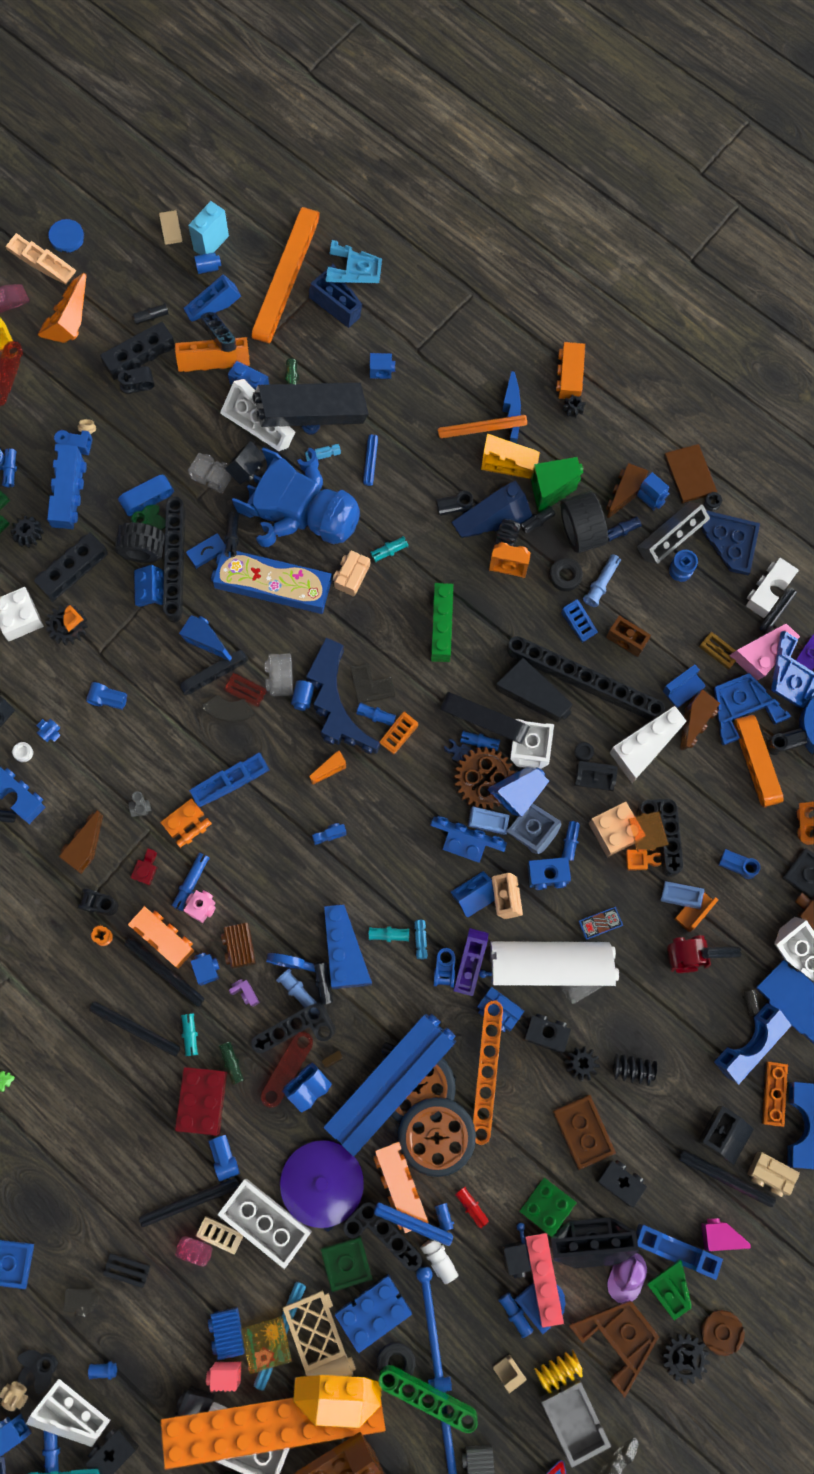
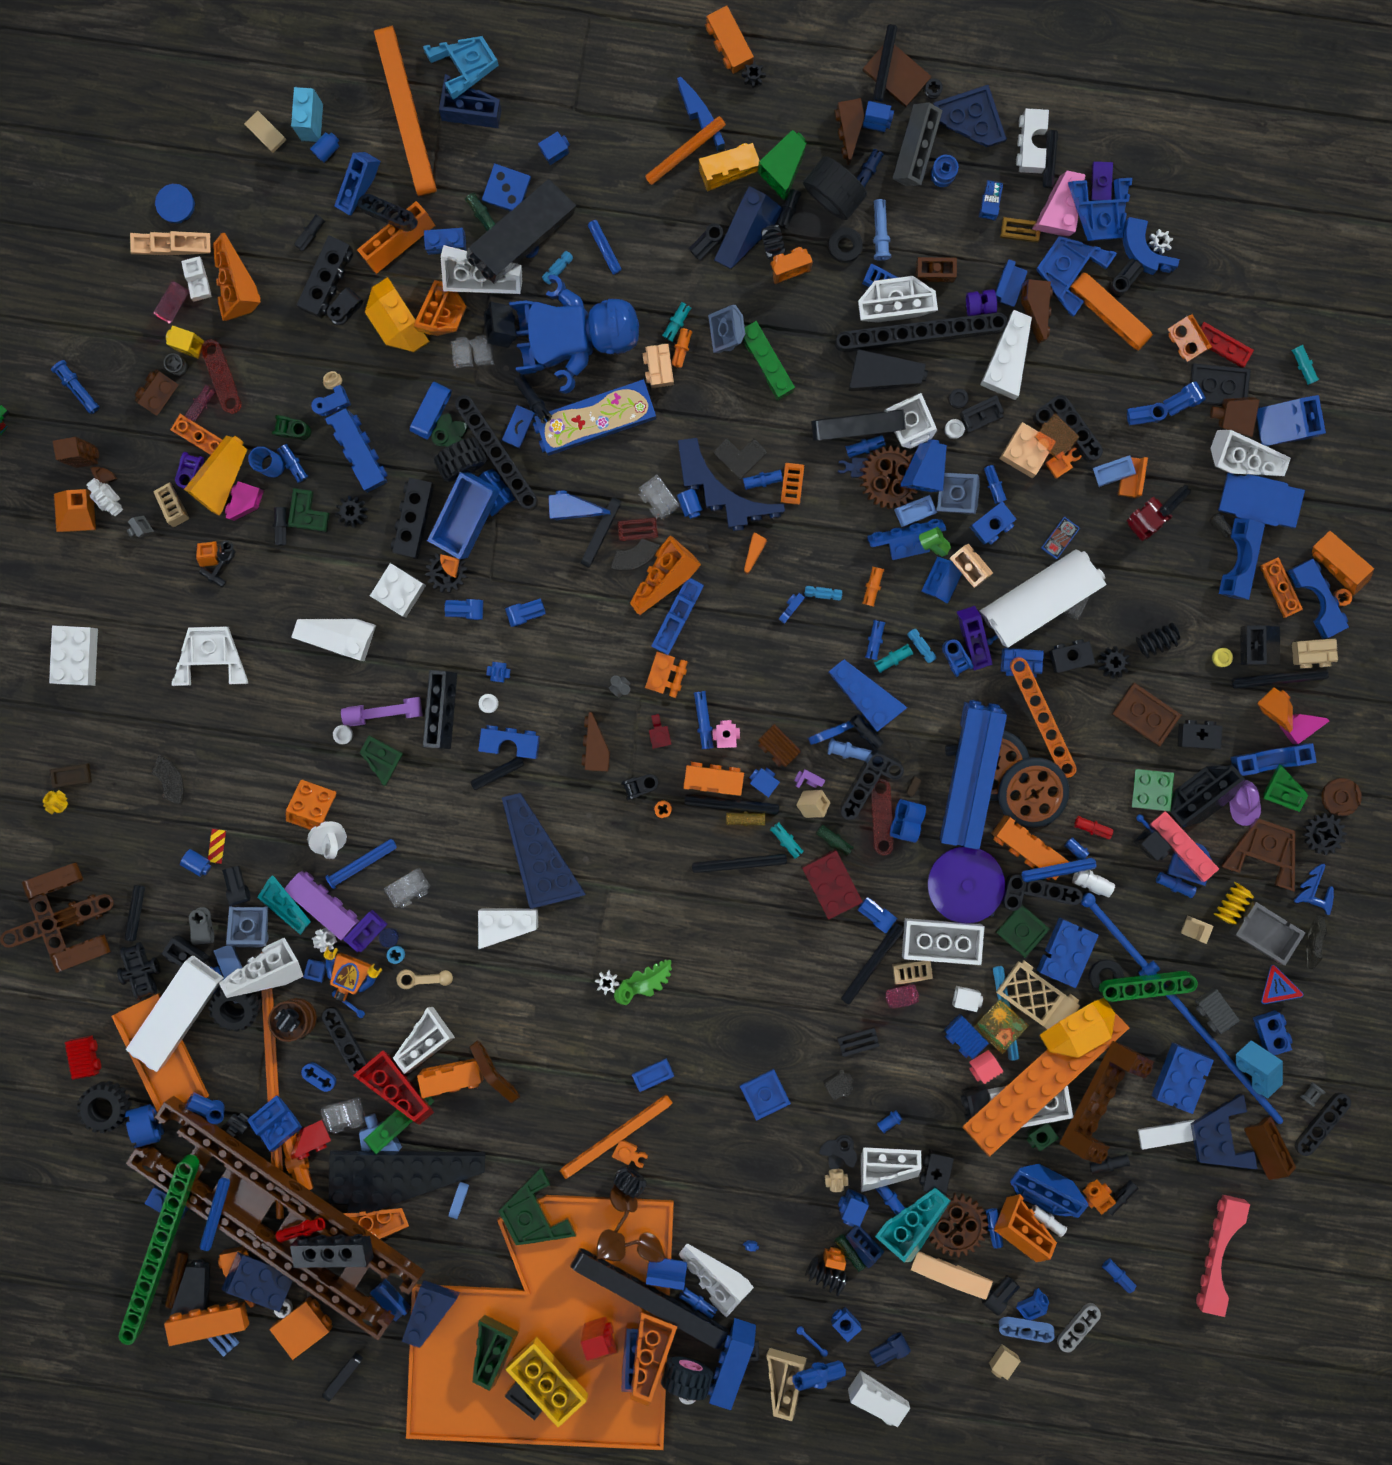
camera: 30 degrees left, 15 degrees up
none -> white slope [181,256,212,302]
none -> dark green piece [272,415,311,440]
none -> light orange wedge [365,277,430,352]
none -> orange wedge [414,280,466,336]
none -> blue piece [427,472,501,559]
none -> blue piece [445,599,483,620]
none -> blue tile [482,163,531,211]
none -> orange wedge [630,536,701,615]
none -> orange axle [671,328,692,368]
none -> sand blue slope [708,305,745,353]
none -> clear yellow pin [726,811,765,827]
none -> tan panel [796,790,830,818]
none -> dark azure axle [804,586,842,600]
none -> white wedge [858,276,938,322]
none -> orange pin [862,566,884,607]
none -> blue pin [865,620,886,660]
none -> black axle [873,24,897,102]
none -> bright green piece [919,527,951,557]
none -> white tile [945,419,965,439]
none -> white brick [952,986,983,1012]
none -> dark purple wheel [966,289,997,316]
none -> blue leg [979,180,1003,220]
none -> blue piece [1163,382,1206,416]
none -> light yellow tile [1212,648,1233,667]
none -> orange slope [1258,687,1293,732]
none -> blue piece [1294,864,1334,915]

